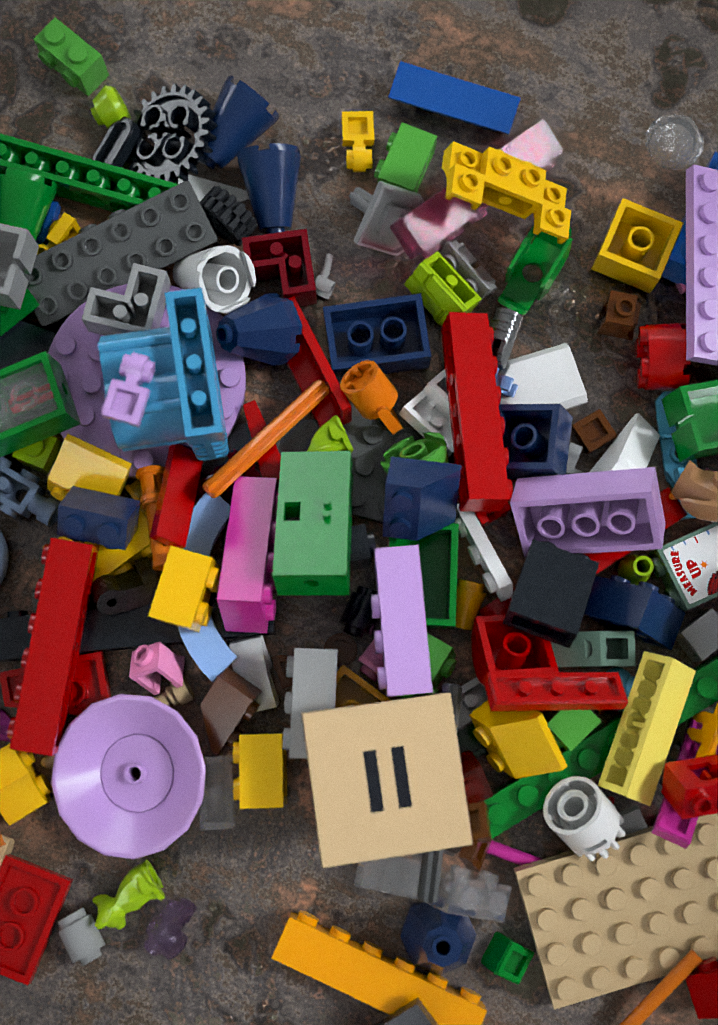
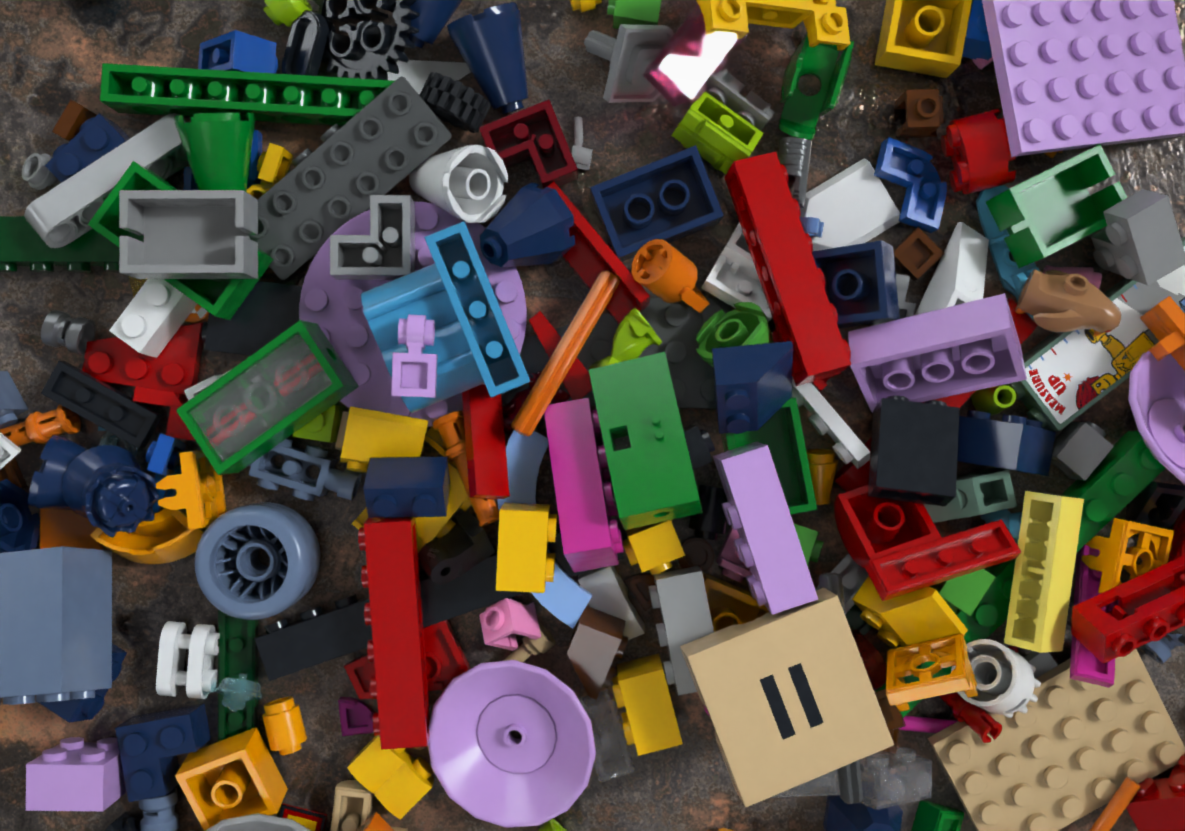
camera: 15 degrees left, 10 degrees up
none -> blue slope [198,30,278,73]
none -> yellow brick [622,520,685,575]
none -> blue plate [874,137,947,233]
none -> light orange piece [886,634,978,712]
none -> red pin [939,692,1002,743]

